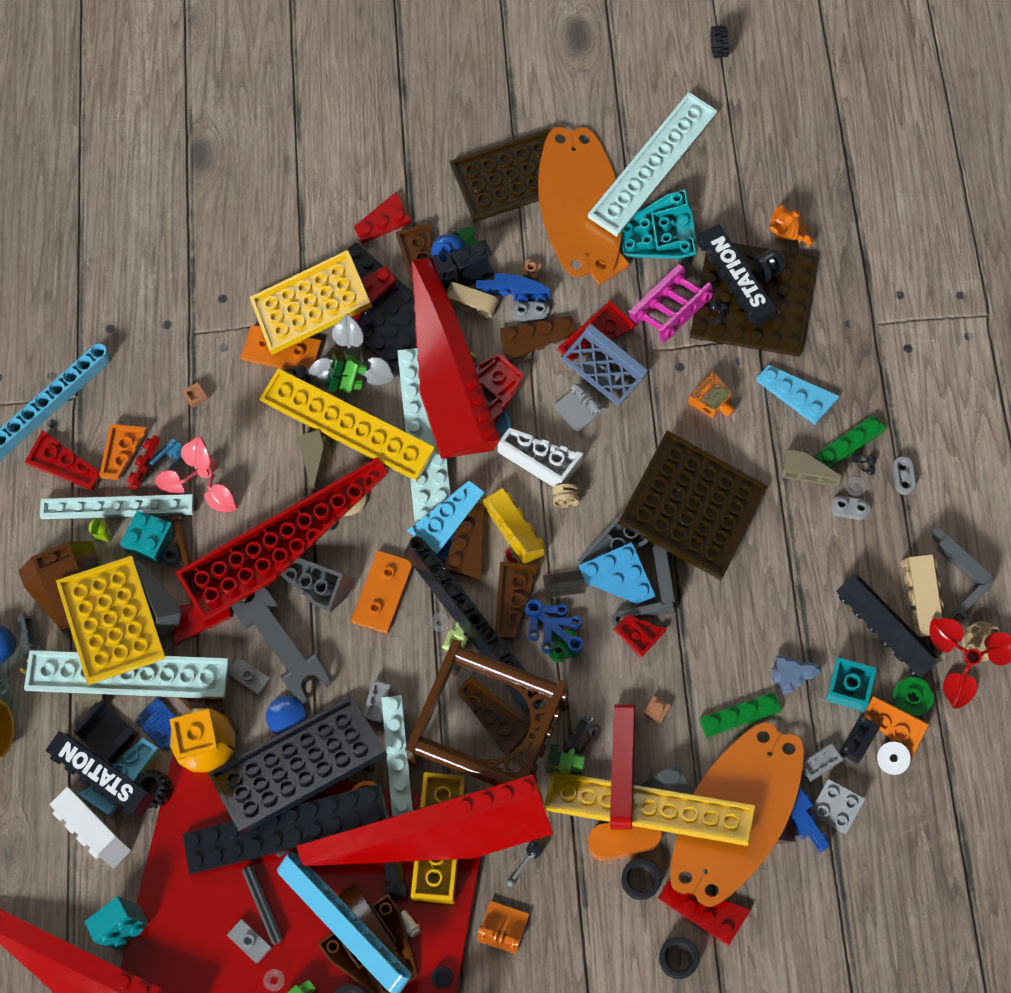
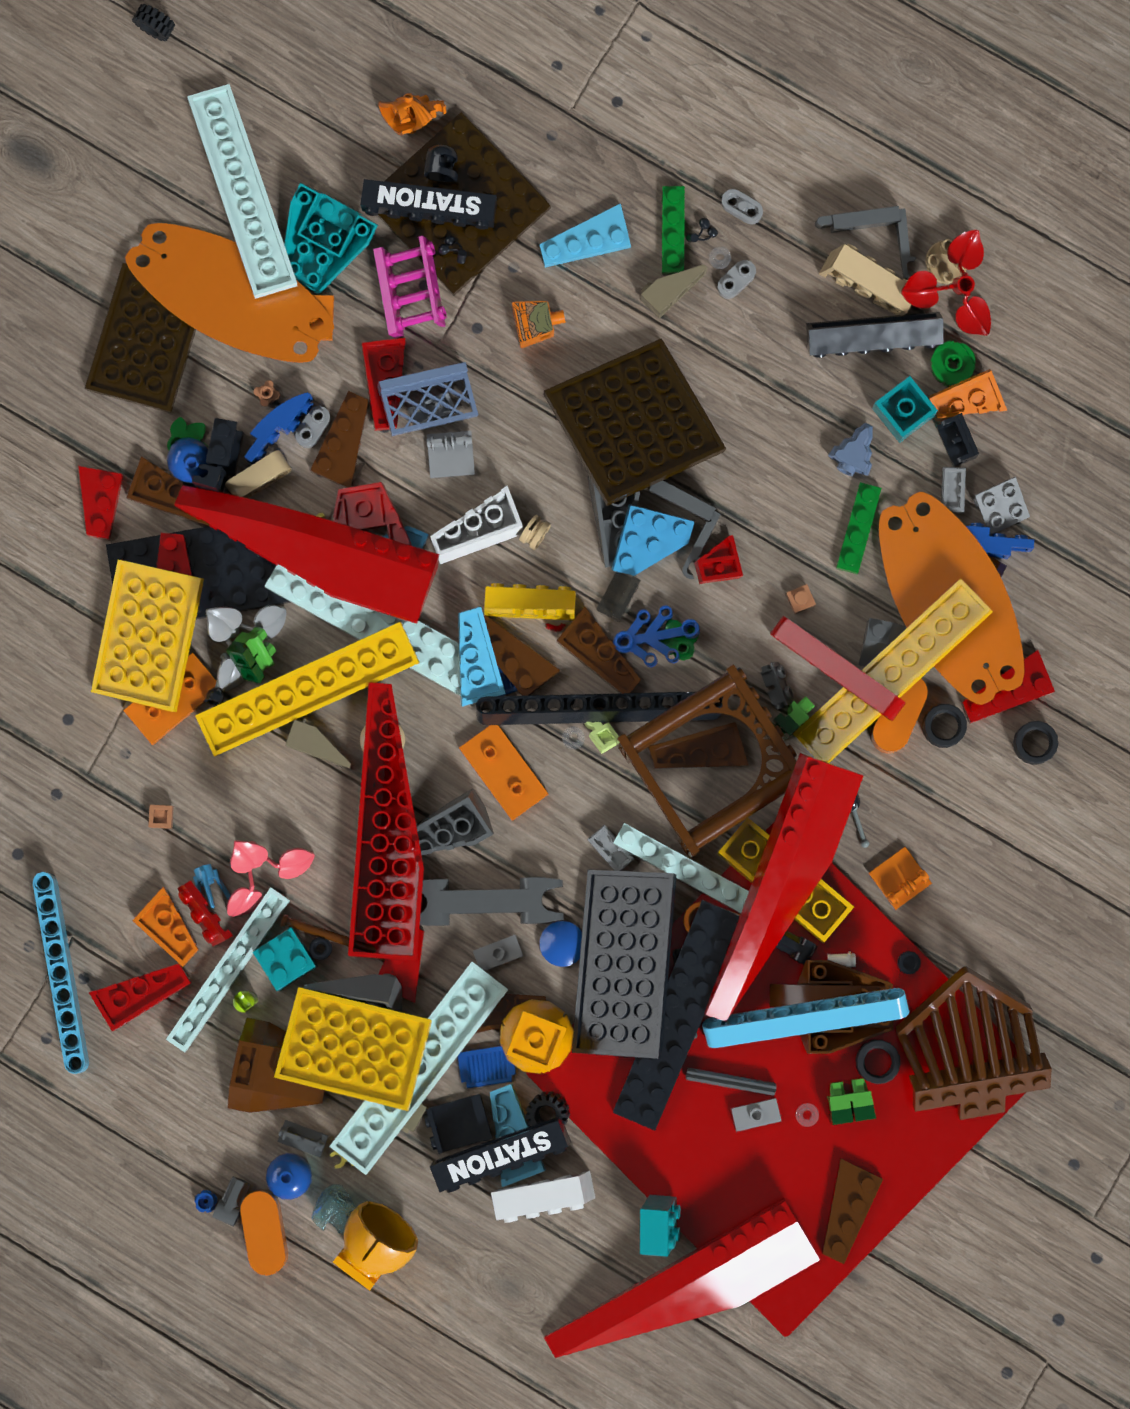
camera: 55 degrees left, 15 degrees up
white piece [877,742,911,775] -> none

